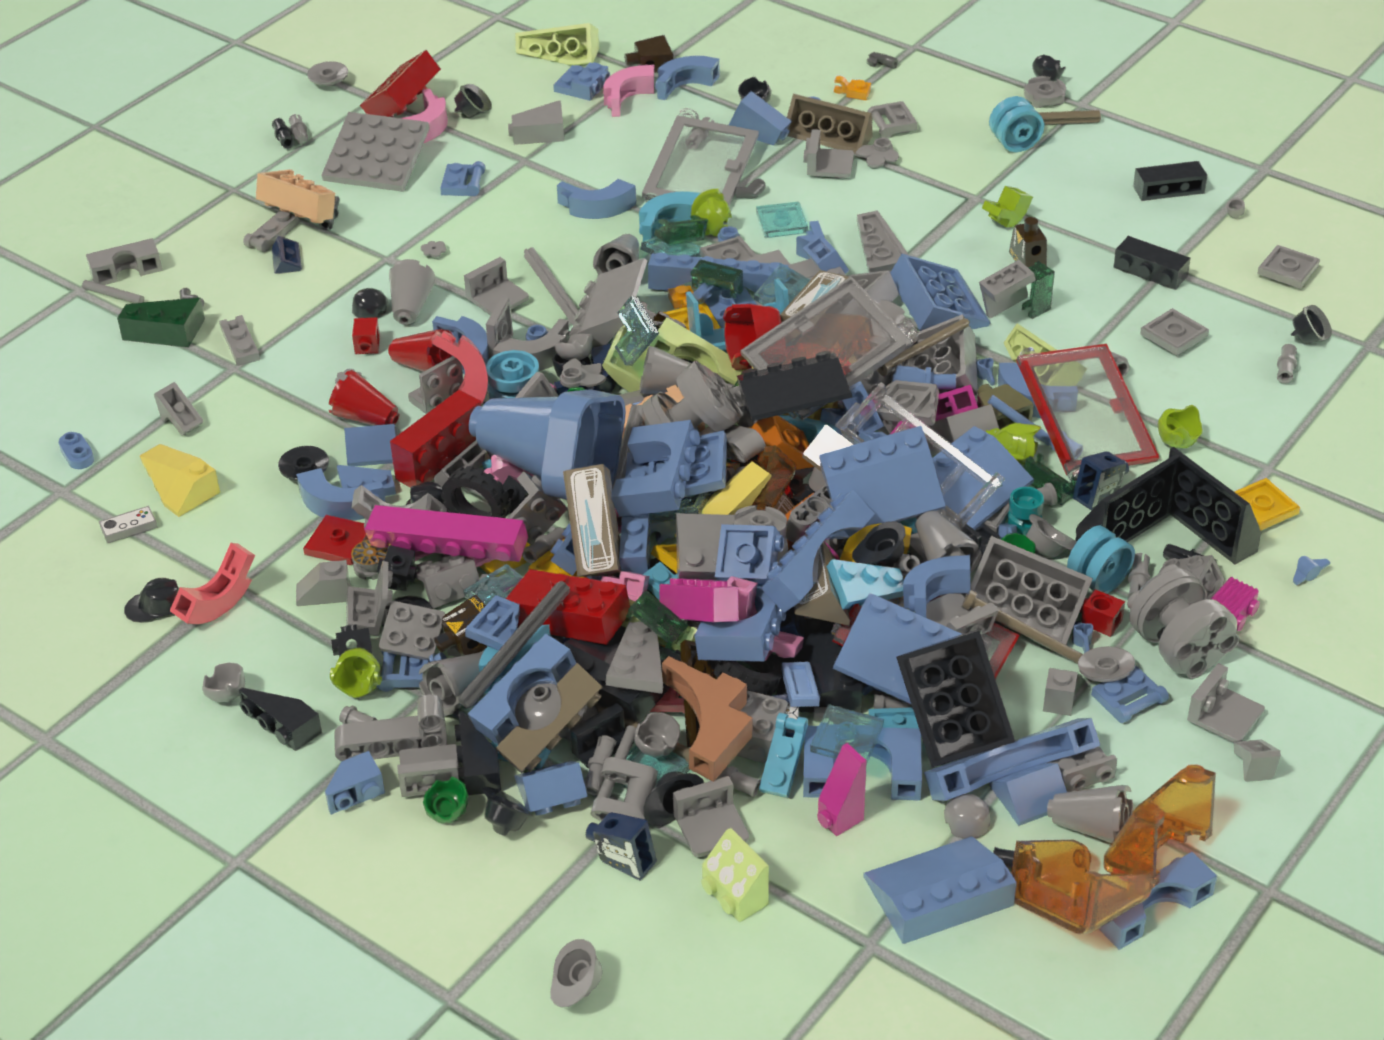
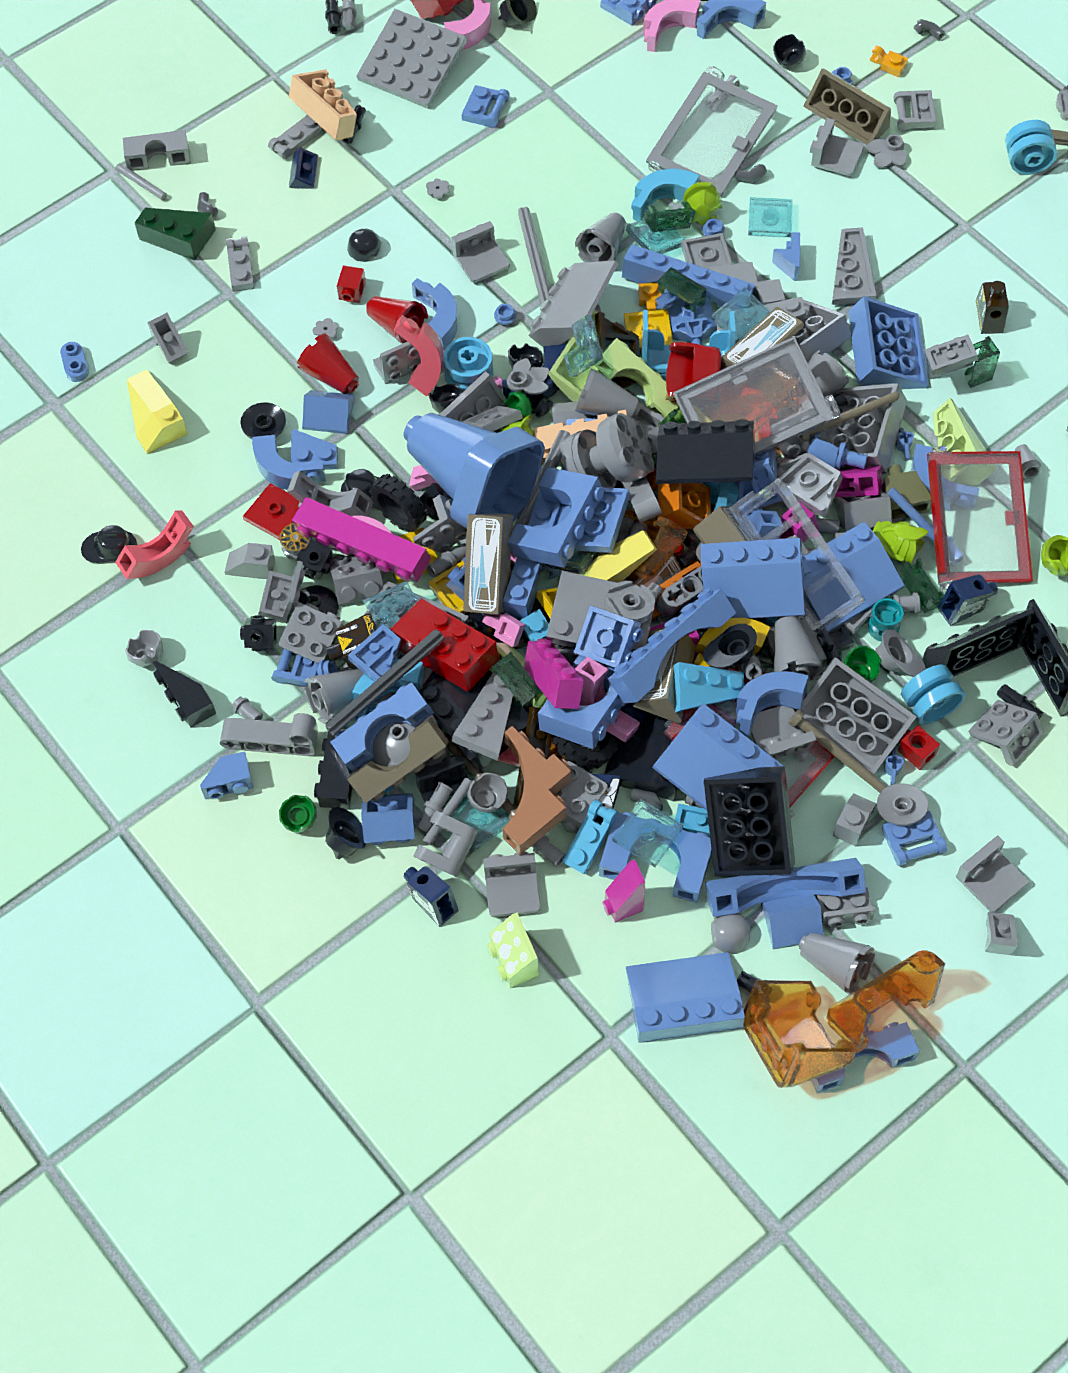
camera: 15 degrees right, 20 degrees up
tile [99,506,158,543] -> none
lime cap [330,648,382,698] -> none
light grey cone [389,259,435,325] -> none
red brick [390,390,482,488] -> none
light grey bracket [397,744,459,797] -> none
light grey piece [434,440,487,487] -> none
light grey plate [486,296,513,359] -> none
light grey arch [493,319,571,371] -> none
light grey slope [508,101,564,145] -> none
light grey piece [550,939,602,1008] -> none
light grey hair [555,334,593,361] -> none
medium blue arch [557,179,636,219] -> none
black piece [644,771,705,826] -> none
medium blue slope [729,91,792,146] -> none
light blue tile [781,662,820,707] -> none
medium blue slope [803,235,849,274] -> none
lime brick [982,186,1033,228] -> none
medium blue piece [998,523,1017,540] -> none
light grey piece [1127,564,1239,679] -> none
light grey pin [1128,553,1150,599] -> none
dark pink brick [1211,576,1260,631] -> none

